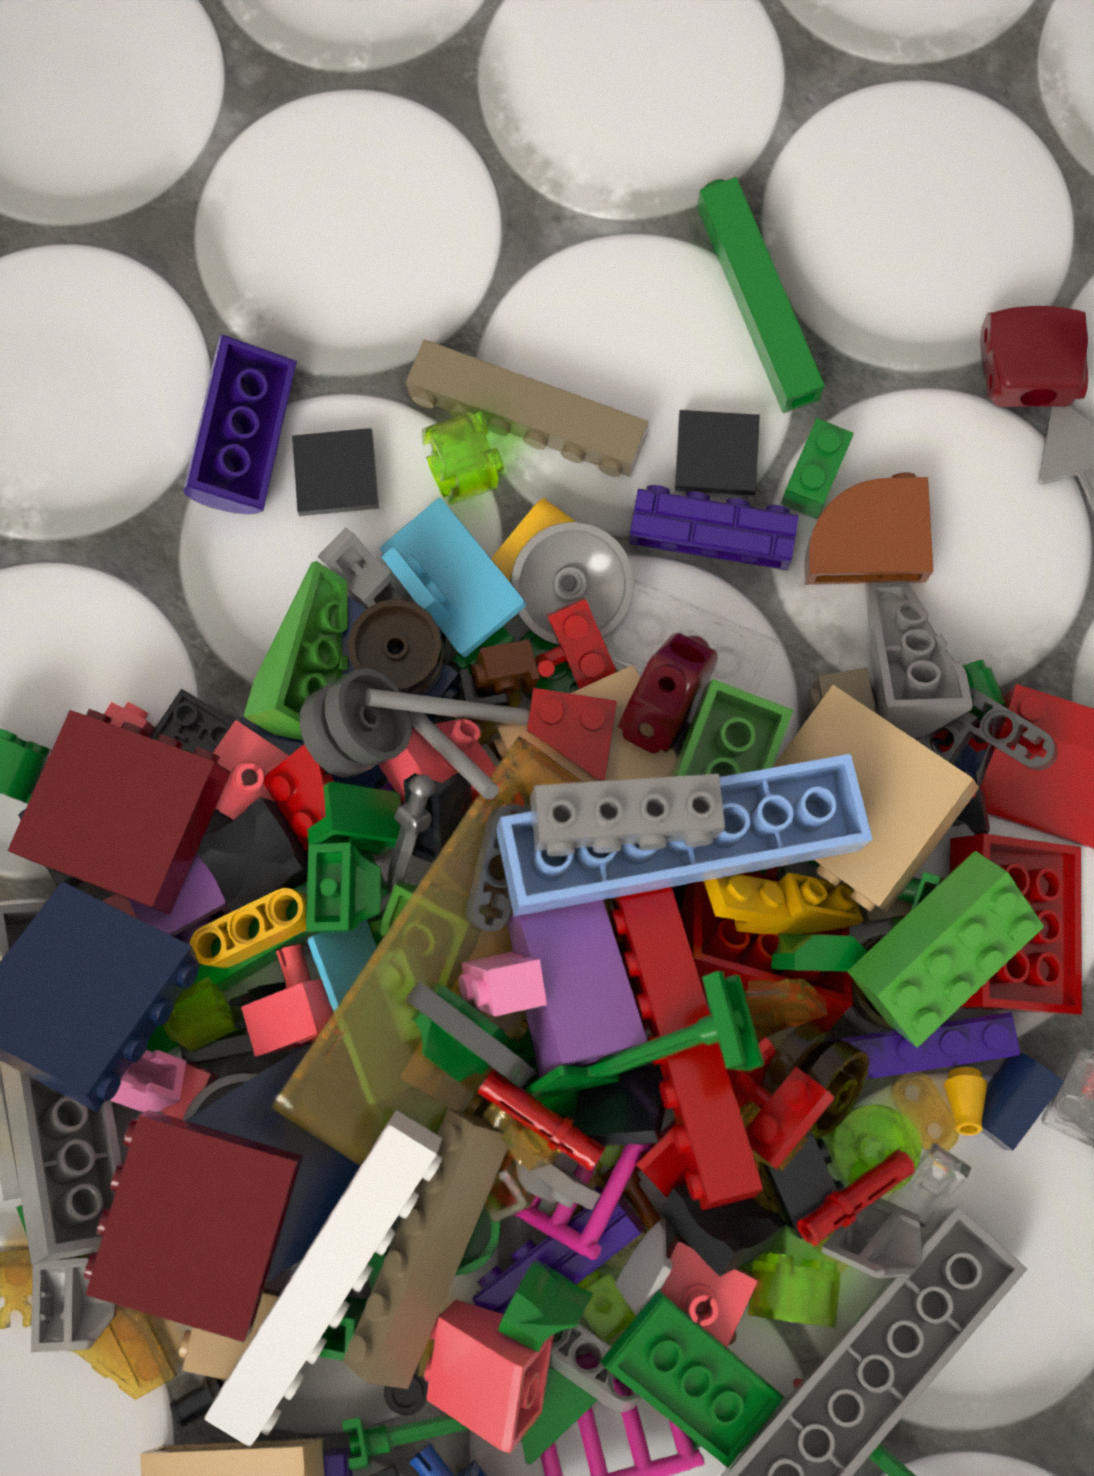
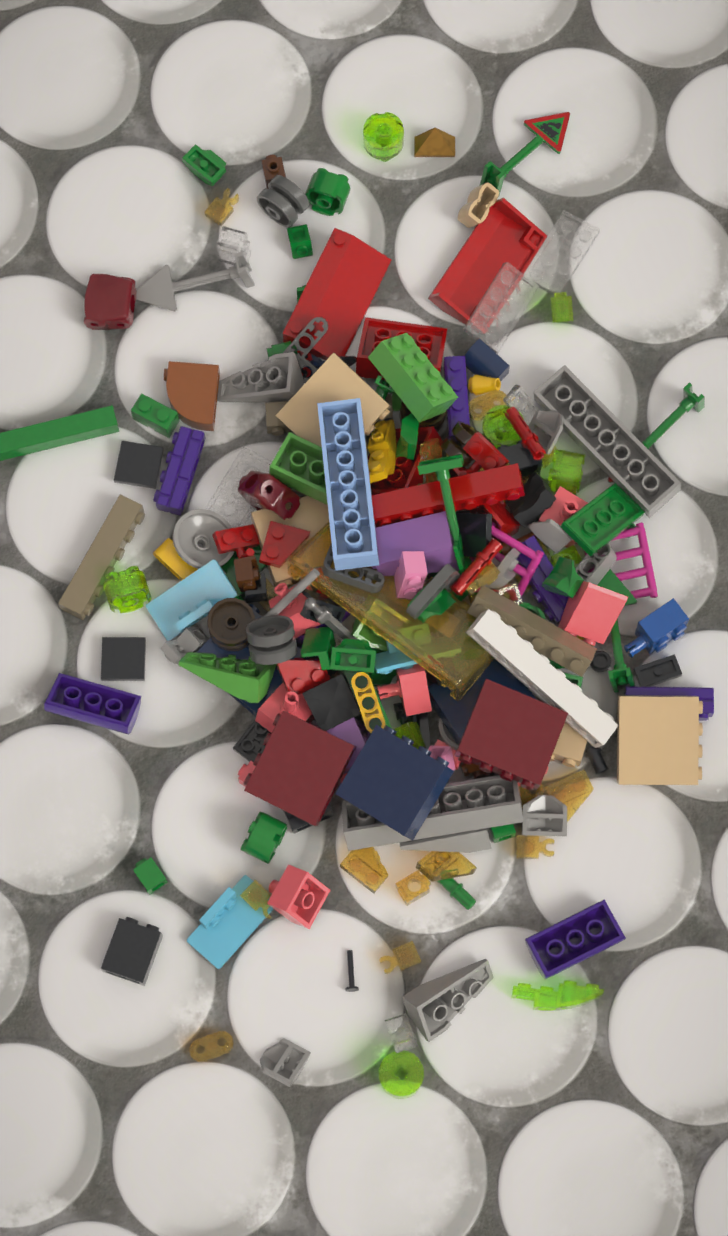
camera: 85 degrees left, 5 degrees down
light grey bar [365,689,529,726] -> none
light grey brick [530,774,725,856] -> none

